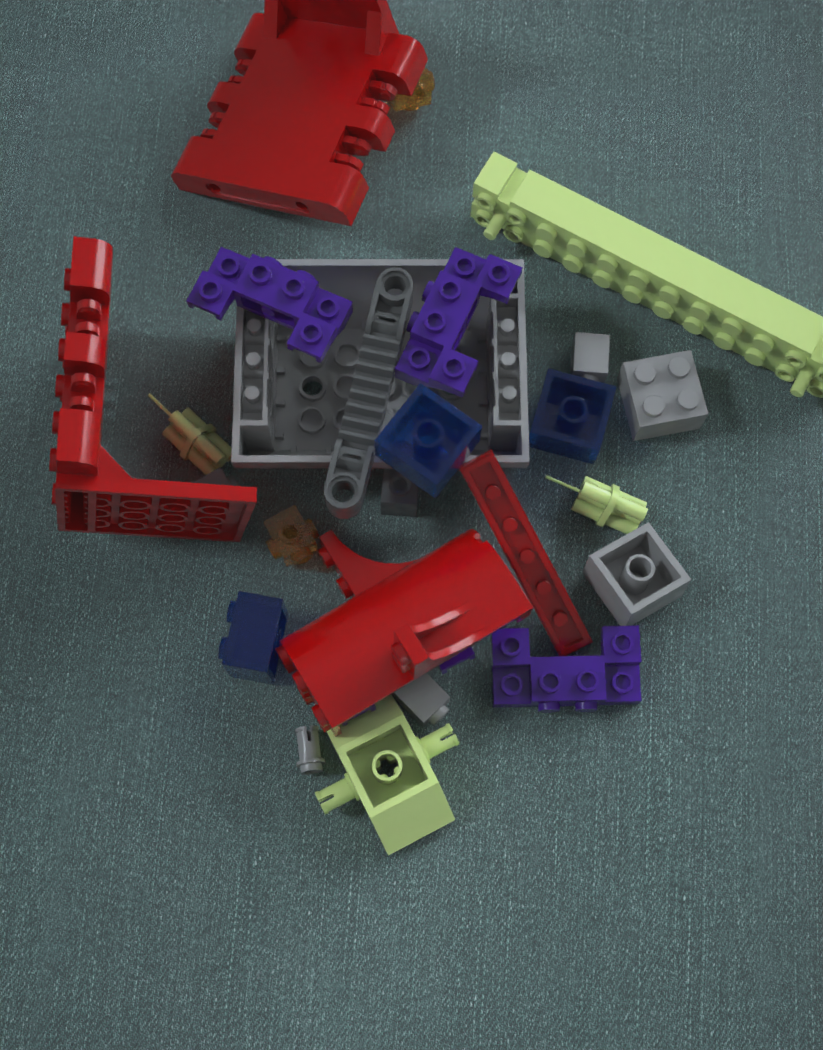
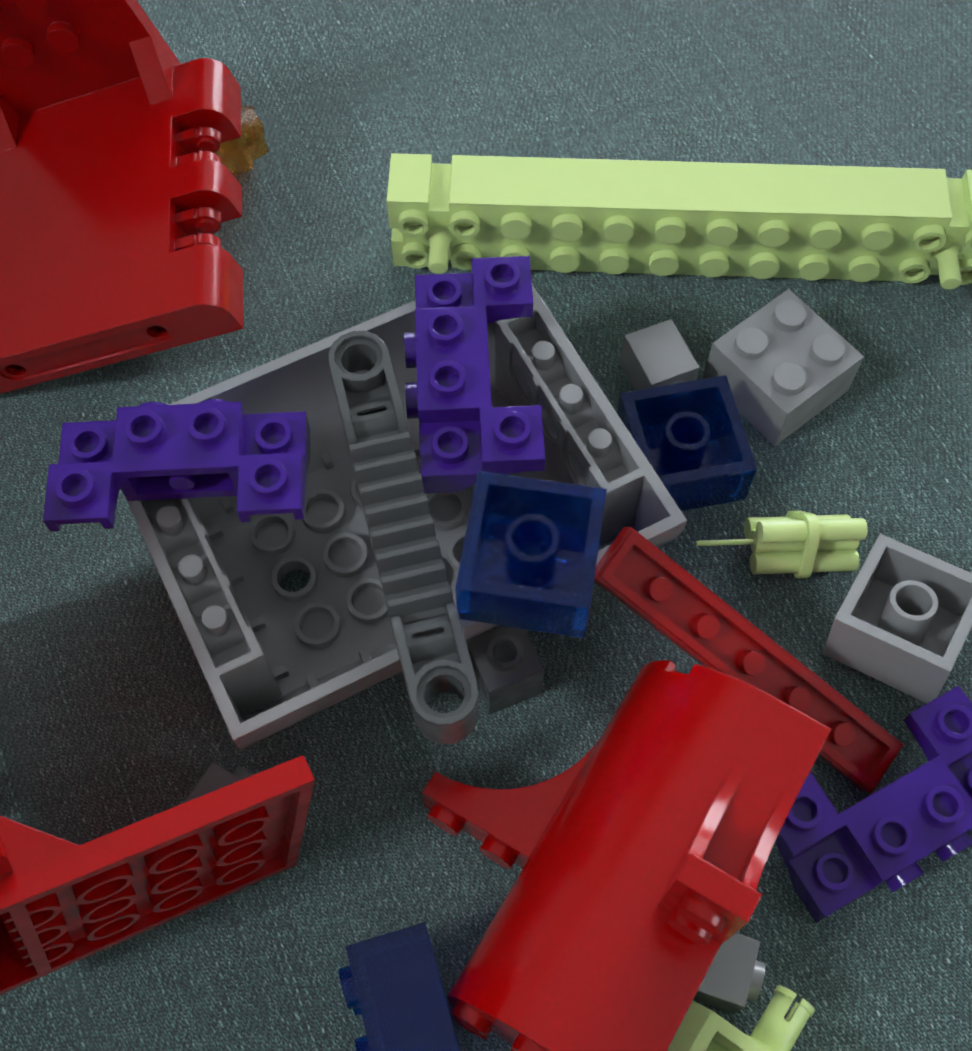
camera: 25 degrees left, 10 degrees down
piece [148,393,232,475] -> none
clear orange brick [263,505,320,567] -> none

